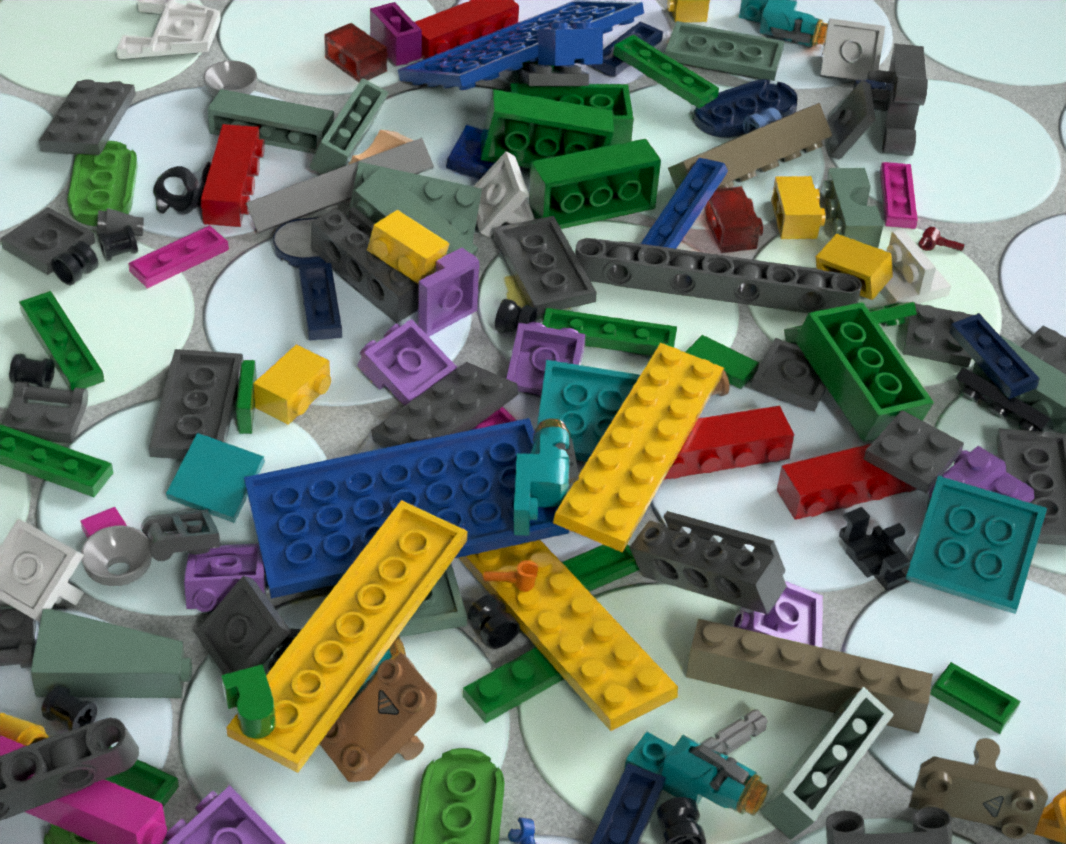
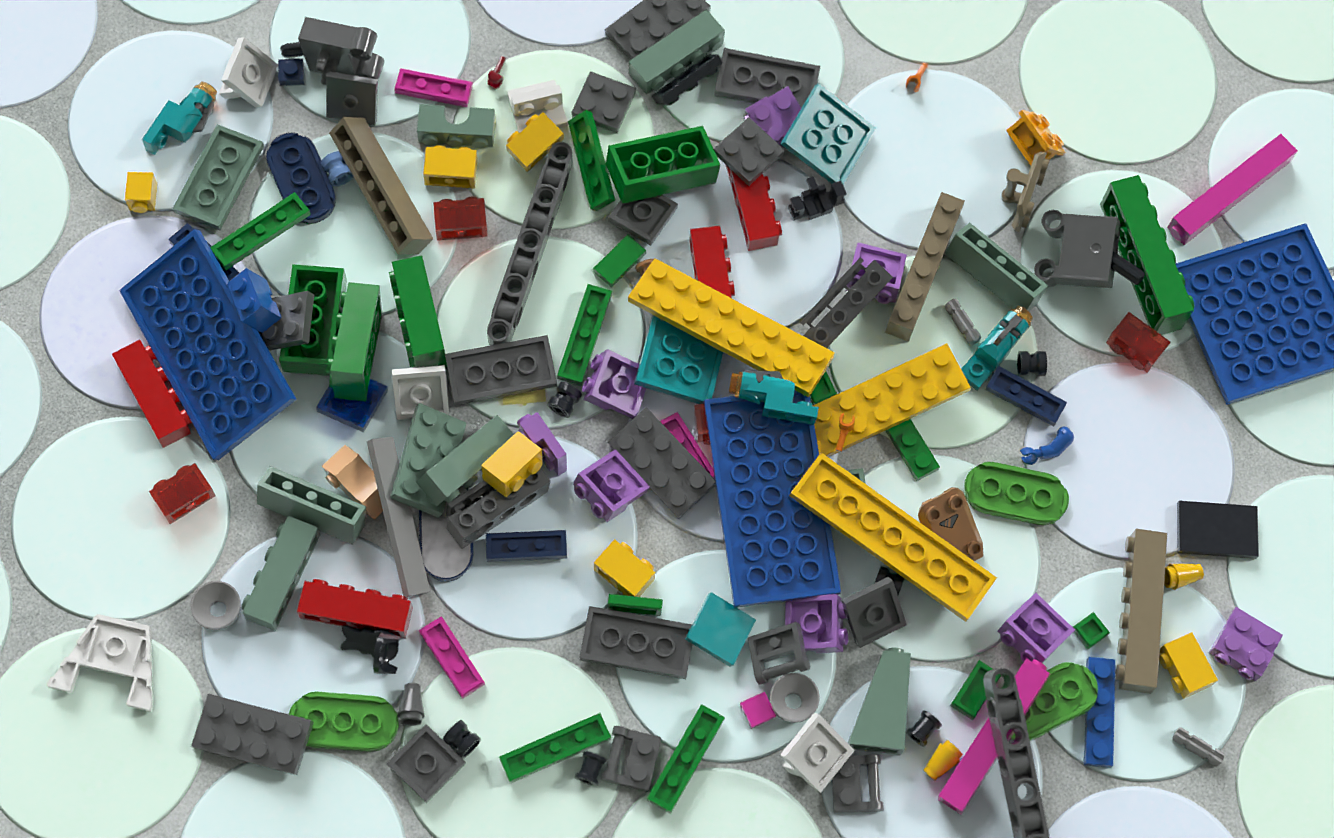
camera: 85 degrees left, 25 degrees up
black bush [98,225,138,262] -> none
green leg [221,664,276,739] -> none
magenta brick [370,2,422,66] -> none
black wheel [467,594,520,649] -> none
blue plate [640,157,728,249] -> none
green tile [930,662,1021,734] -> none
dark blue plate [949,313,1040,399] -> none

